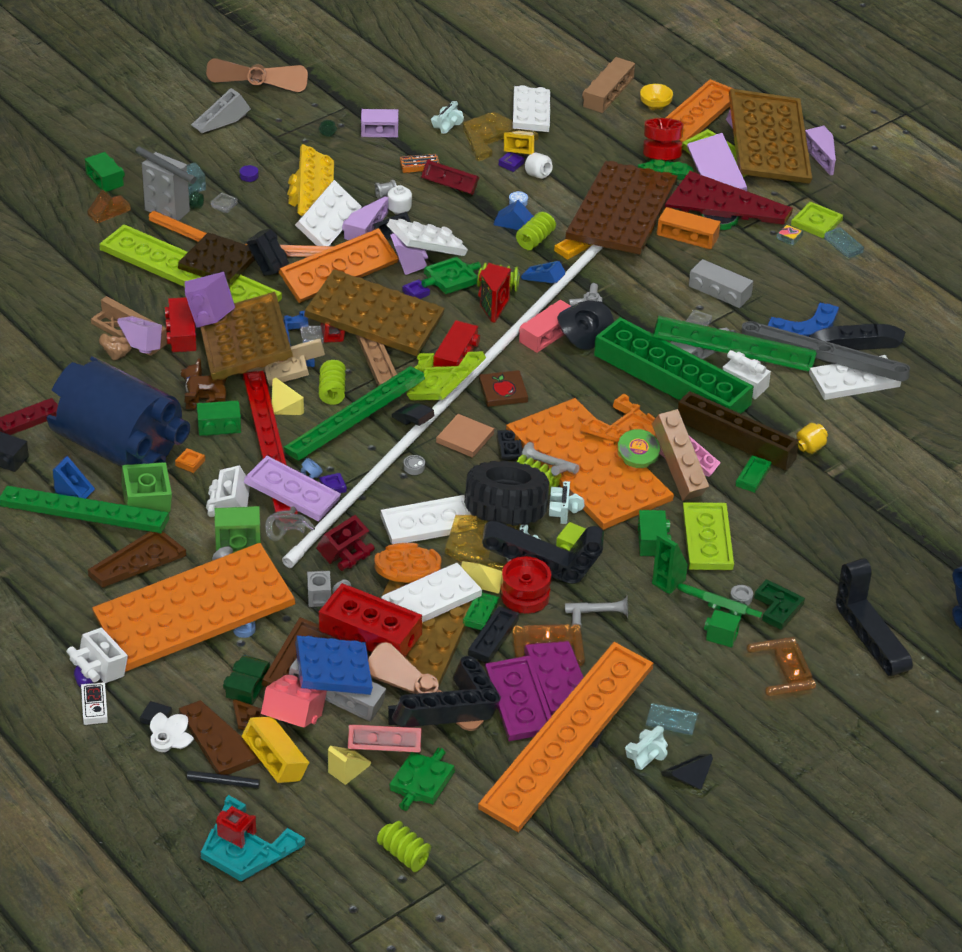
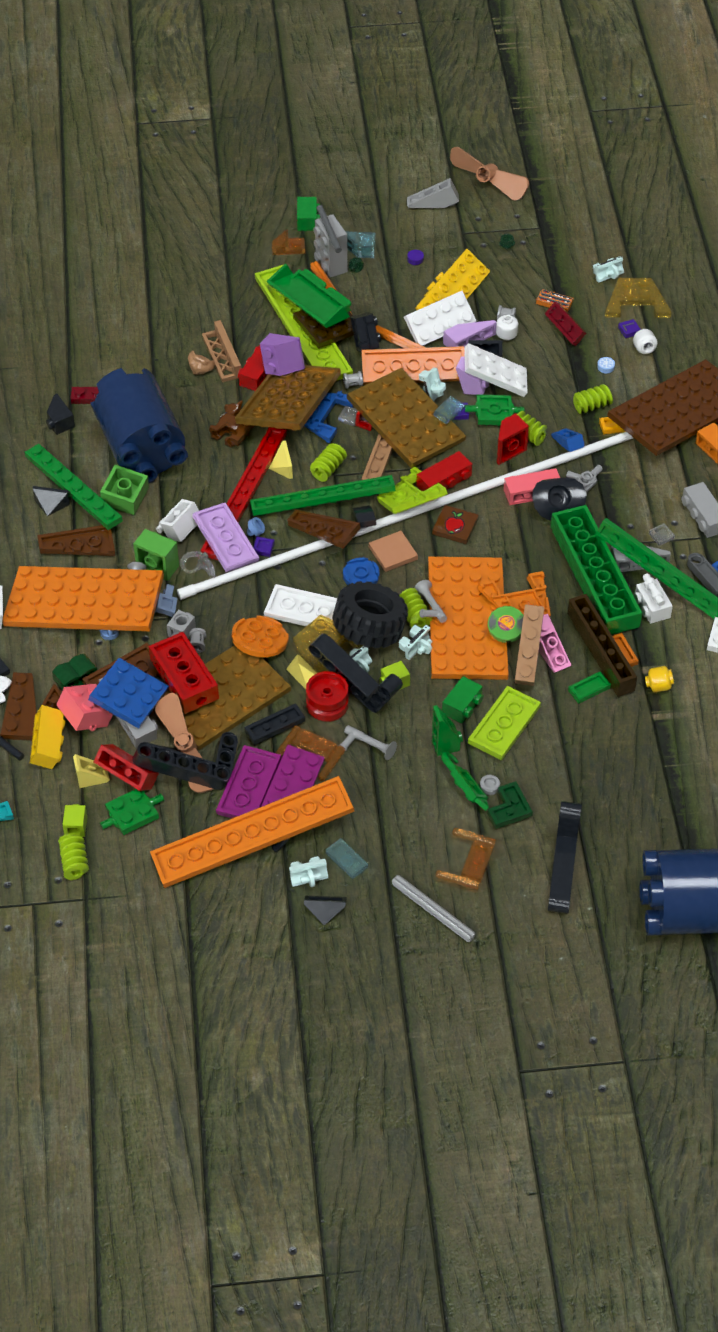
camera: 35 degrees right, 10 degrees up
blue slope [53,456,95,499] -> none
lavender slope [118,316,162,353] -> none
orange tile [175,448,205,473] -> none
green brick [197,401,241,436] -> none
clear tile [211,192,238,213] -> none
tan bracket [247,339,325,386] -> none
dark red brick [316,515,375,571] -> none
lavender brick [361,109,398,137] -> none
white plate [381,563,482,623] -> none
light grey tile [404,455,425,475] -> none
green plate [463,592,499,630] -> none
blue slope [494,200,534,230] -> none
black slope [497,430,522,460] -> none
yellow slope [504,131,534,154] -> none
white plate [512,85,550,132] -> none
green brick [704,609,741,648] -> none
none -> slope [32,486,70,516]
none -> lime brick [63,804,87,837]
none -> sand blue plate [155,584,177,617]
none -> green slope [266,263,352,328]
none -> reddish brown wing [287,510,361,549]
none -> light grey bush [343,371,363,389]
none -> blue tile [343,557,380,585]
none -> light grey axle [392,875,475,942]
none -> light aqua hips [418,368,446,401]
none -> clear light blue plate [433,396,465,424]

